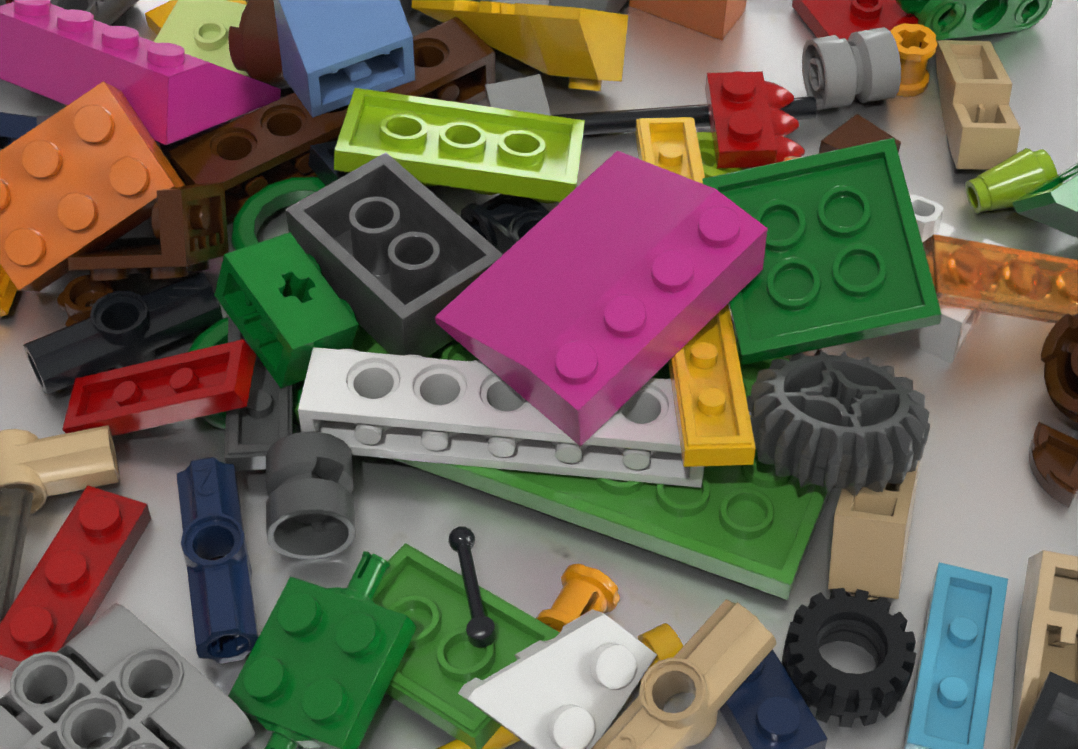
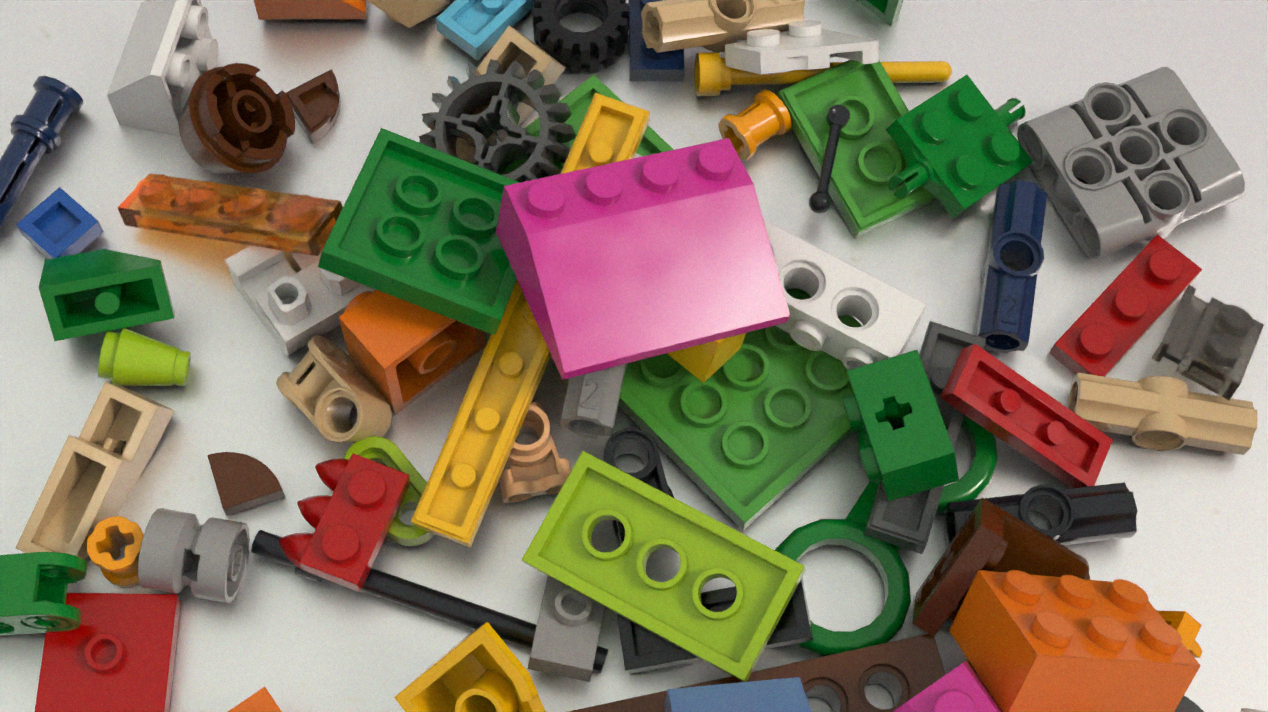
camera: 160 degrees left, 15 degrees up
dark grey wheel [266,431,356,560] -> none
flat silver brick [285,152,503,357] -> none

